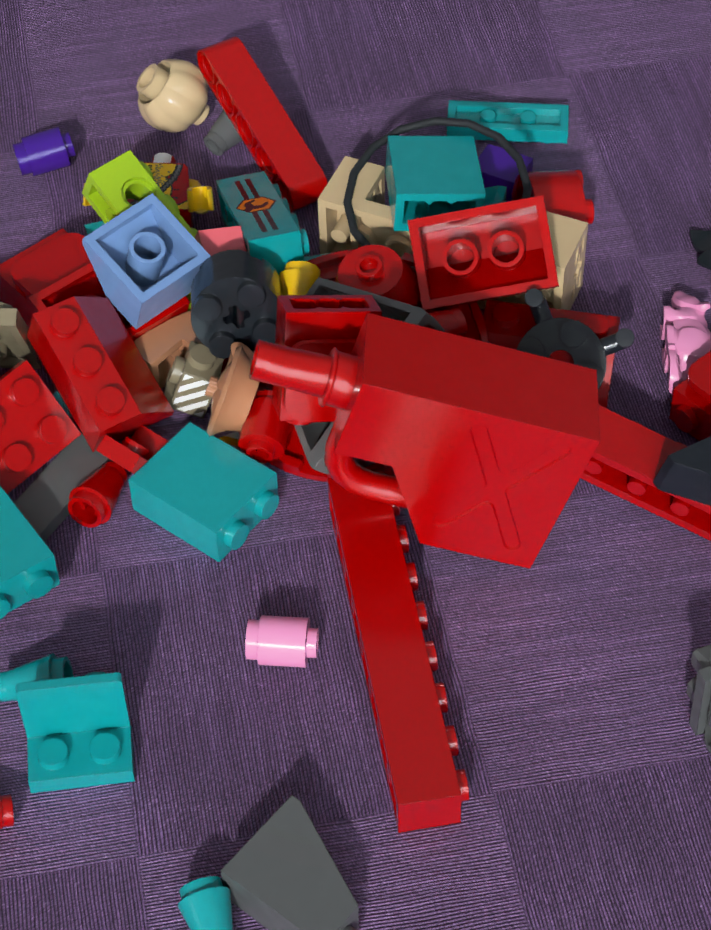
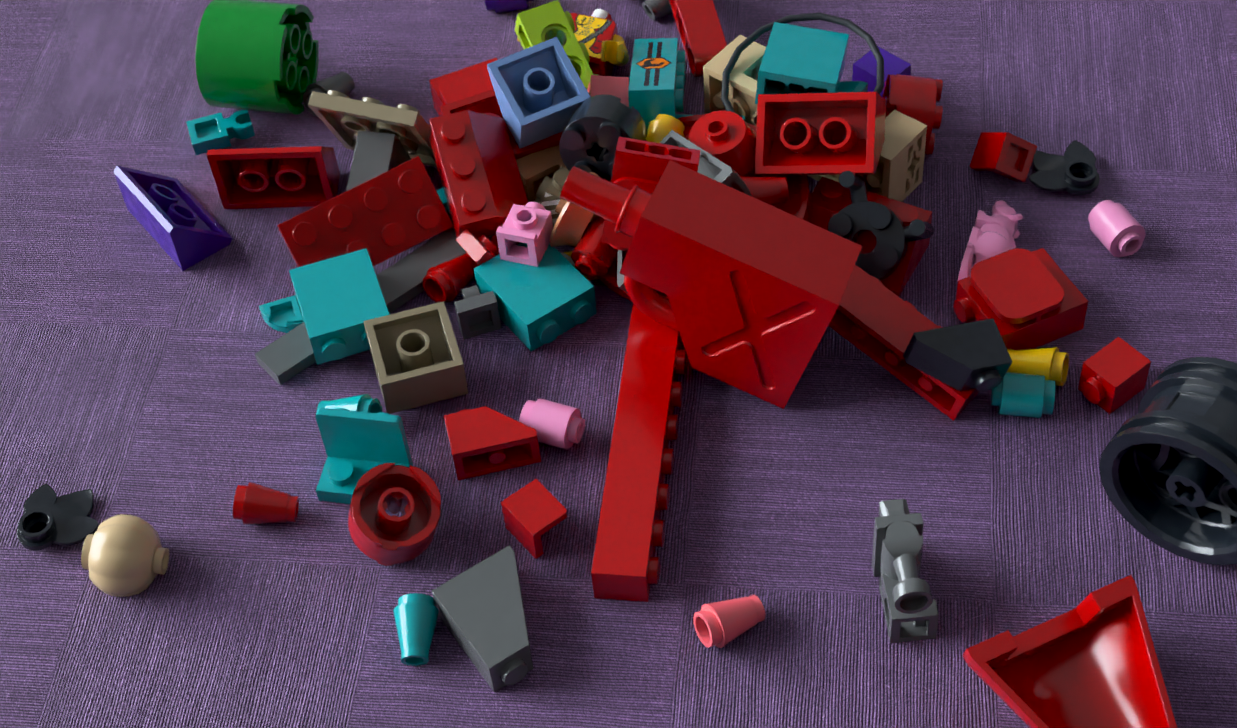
camera: 20 degrees right, 0 degrees up
teal plate [447,100,569,144] -> none
none -> red brick [348,463,441,566]
none -> dark tan slope [363,301,468,414]
none -> red slope [444,406,541,480]
none -> dark grey tile [454,285,502,340]
none -> bright pink brick [496,202,553,267]
none -> red panel [501,479,567,559]
none -> coral cone [693,595,765,648]
none -> red panel [970,132,1037,182]

